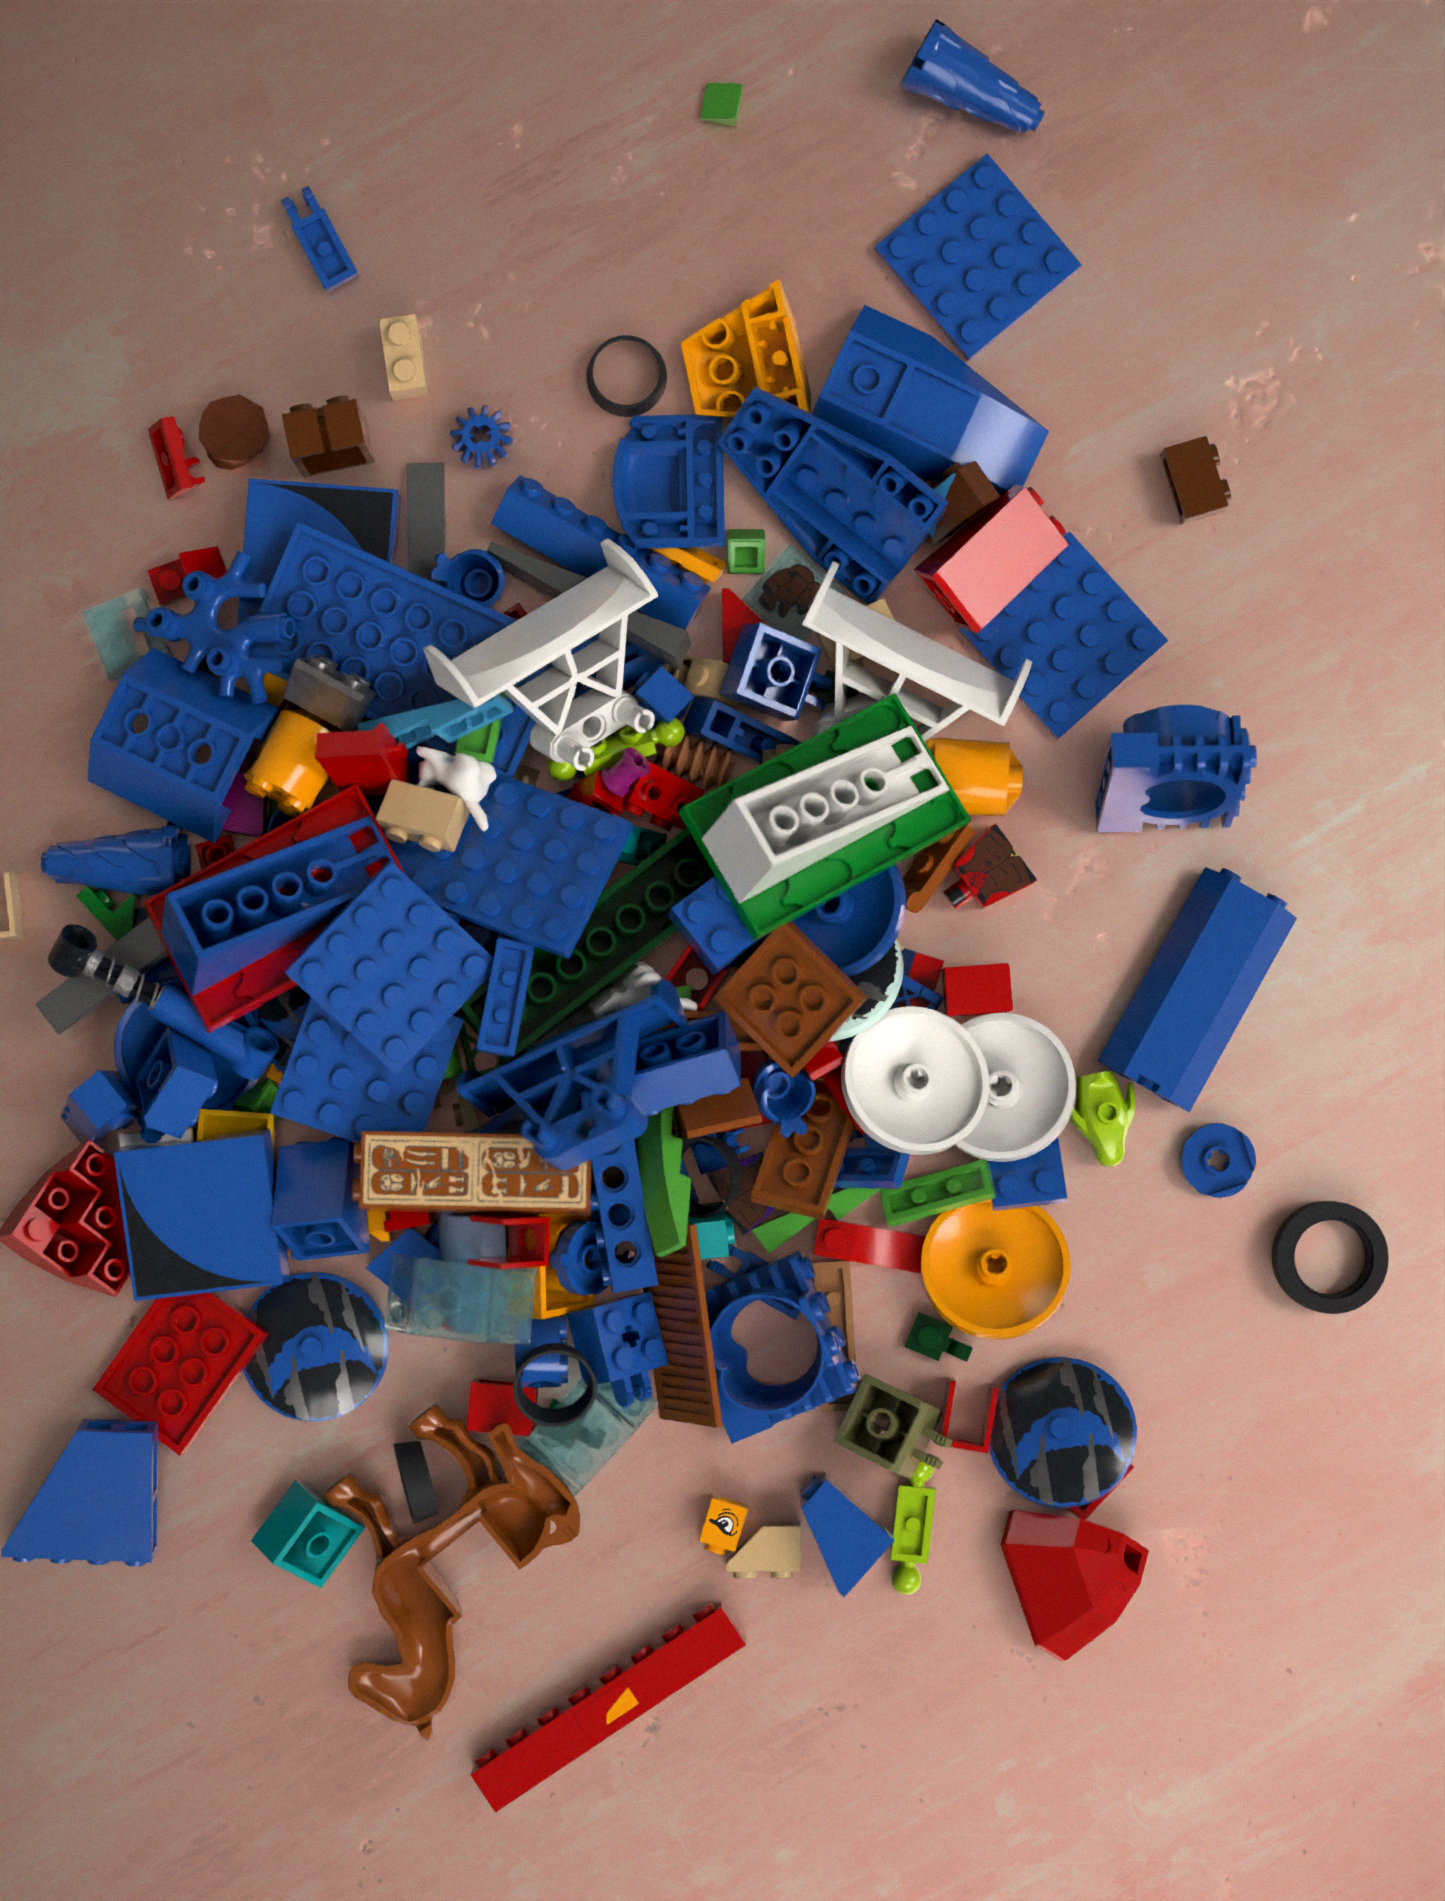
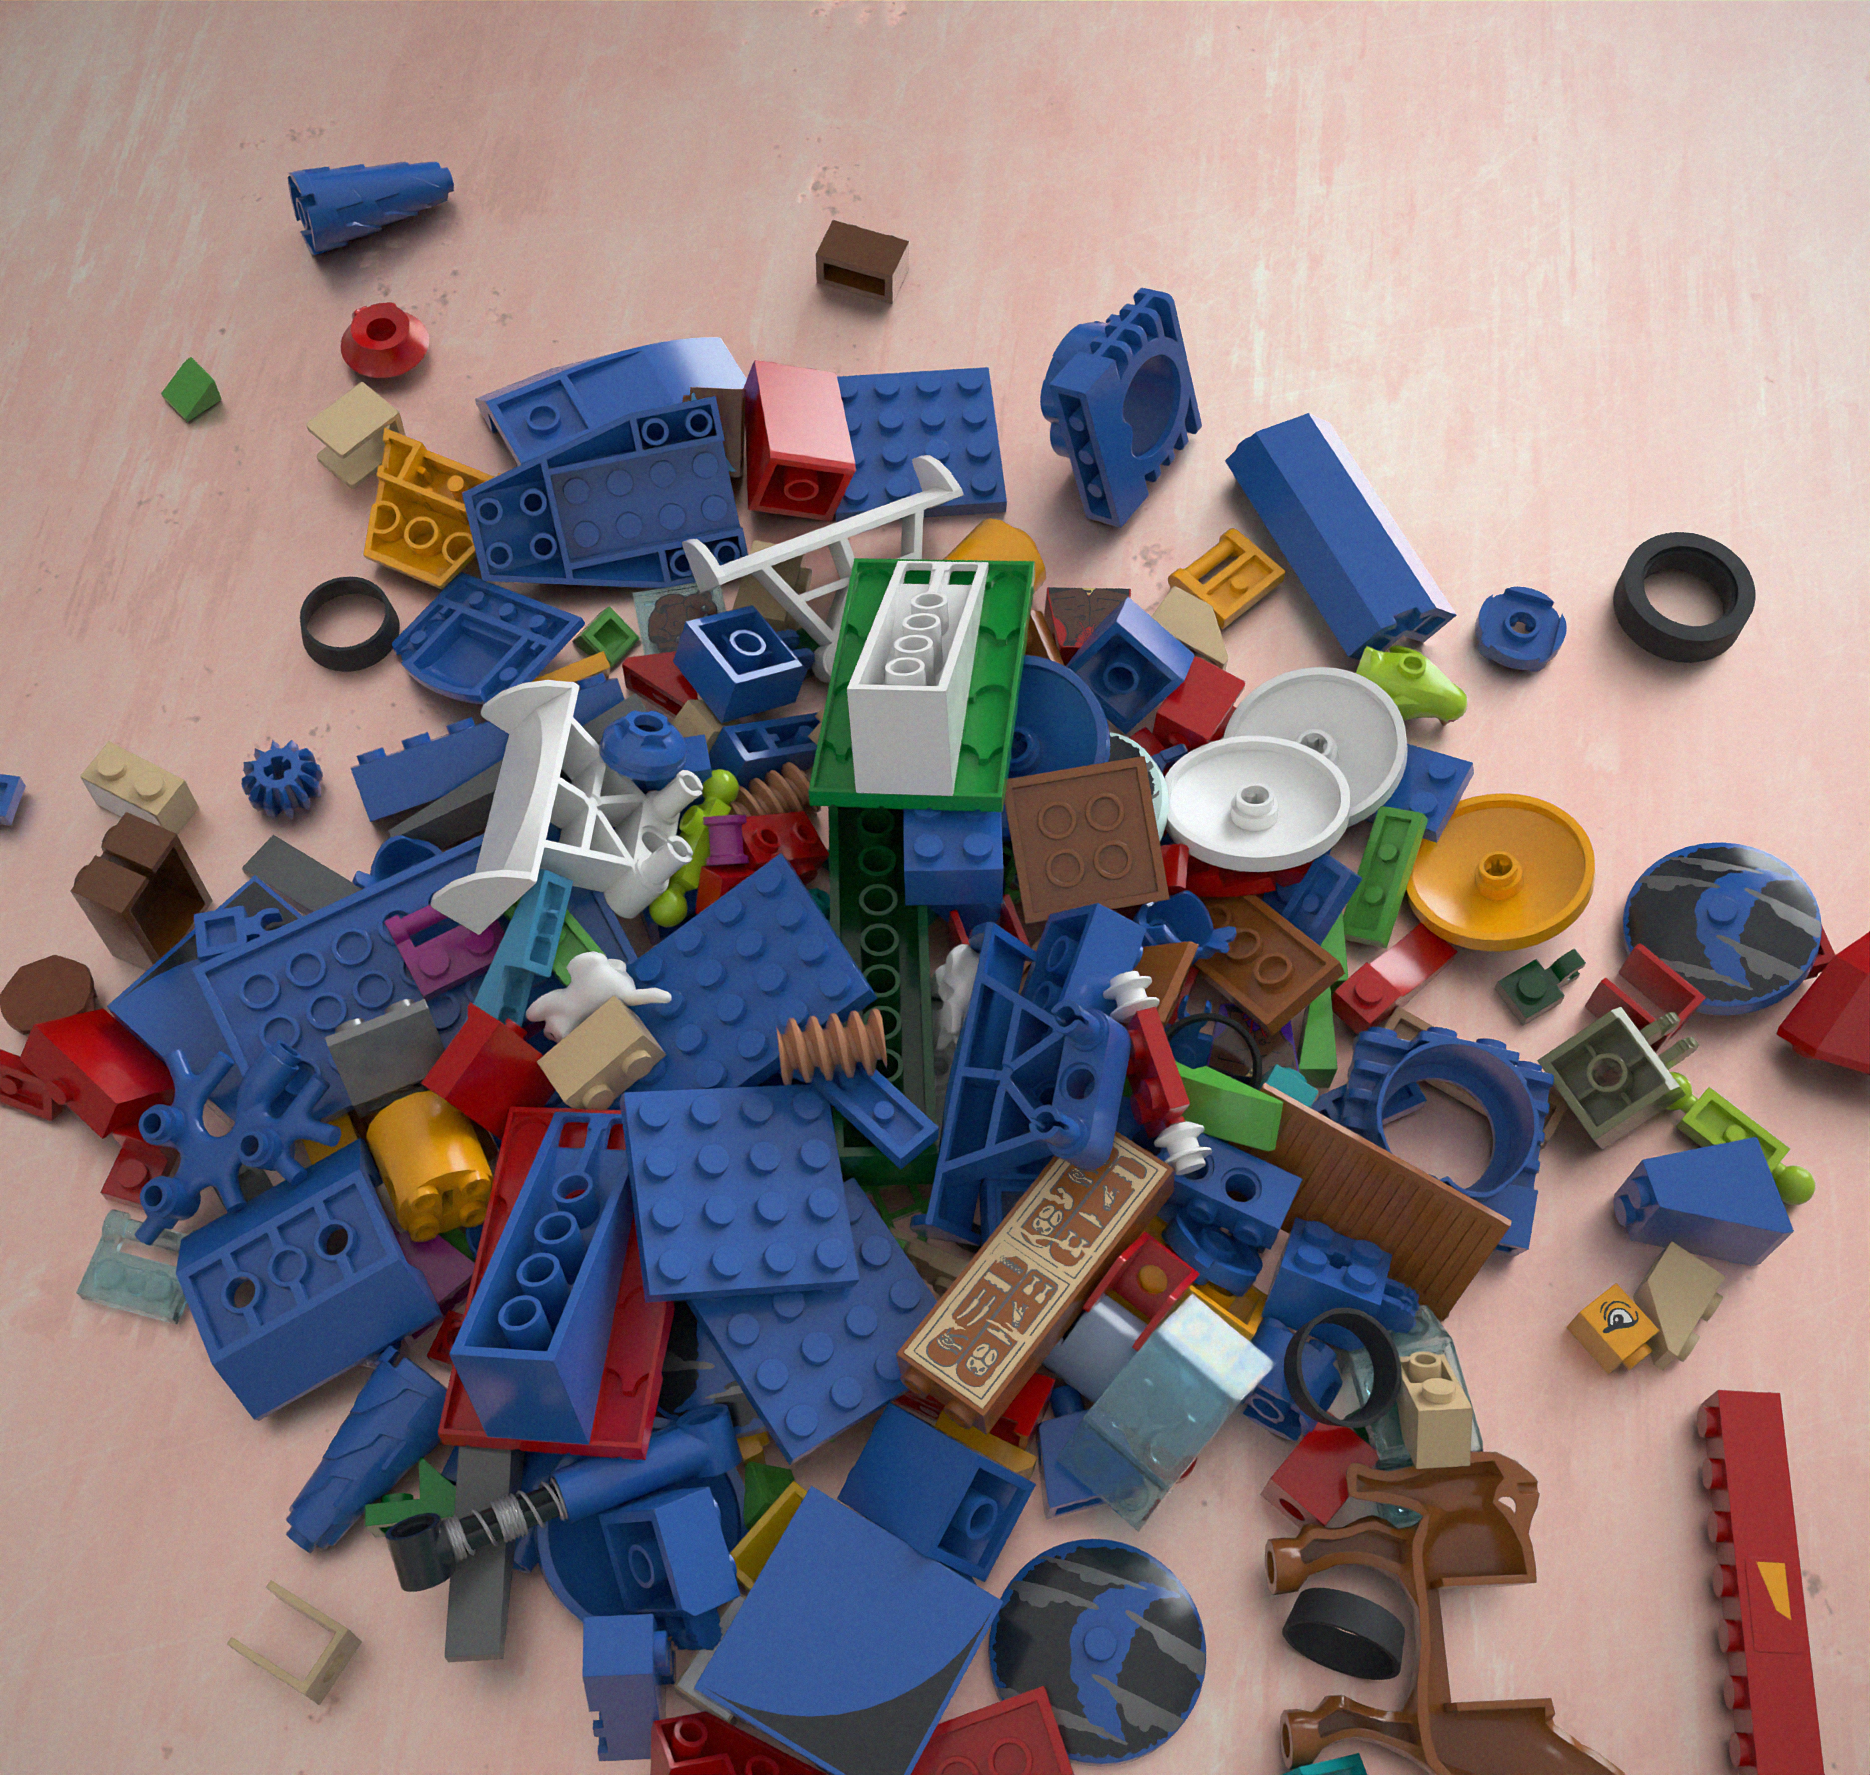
camera: 55 degrees left, 25 degrees down
blue plate [874,153,1082,362] -> none
none -> red container [19,1008,175,1139]
none -> blue plate [194,905,283,963]
none -> tan piece [306,382,406,489]
none -> red piece [340,302,429,378]
none -> magenta plate [384,904,505,1001]
none -> blue piece [599,711,687,781]
none -> nougat piece [776,1008,887,1086]
none -> blue slope [1065,596,1195,735]
none -> plate [1103,971,1212,1175]
none -> tan slope [1151,586,1228,671]
none -> light orange plate [1168,528,1286,629]
none -> tan slope [1397,1352,1473,1469]

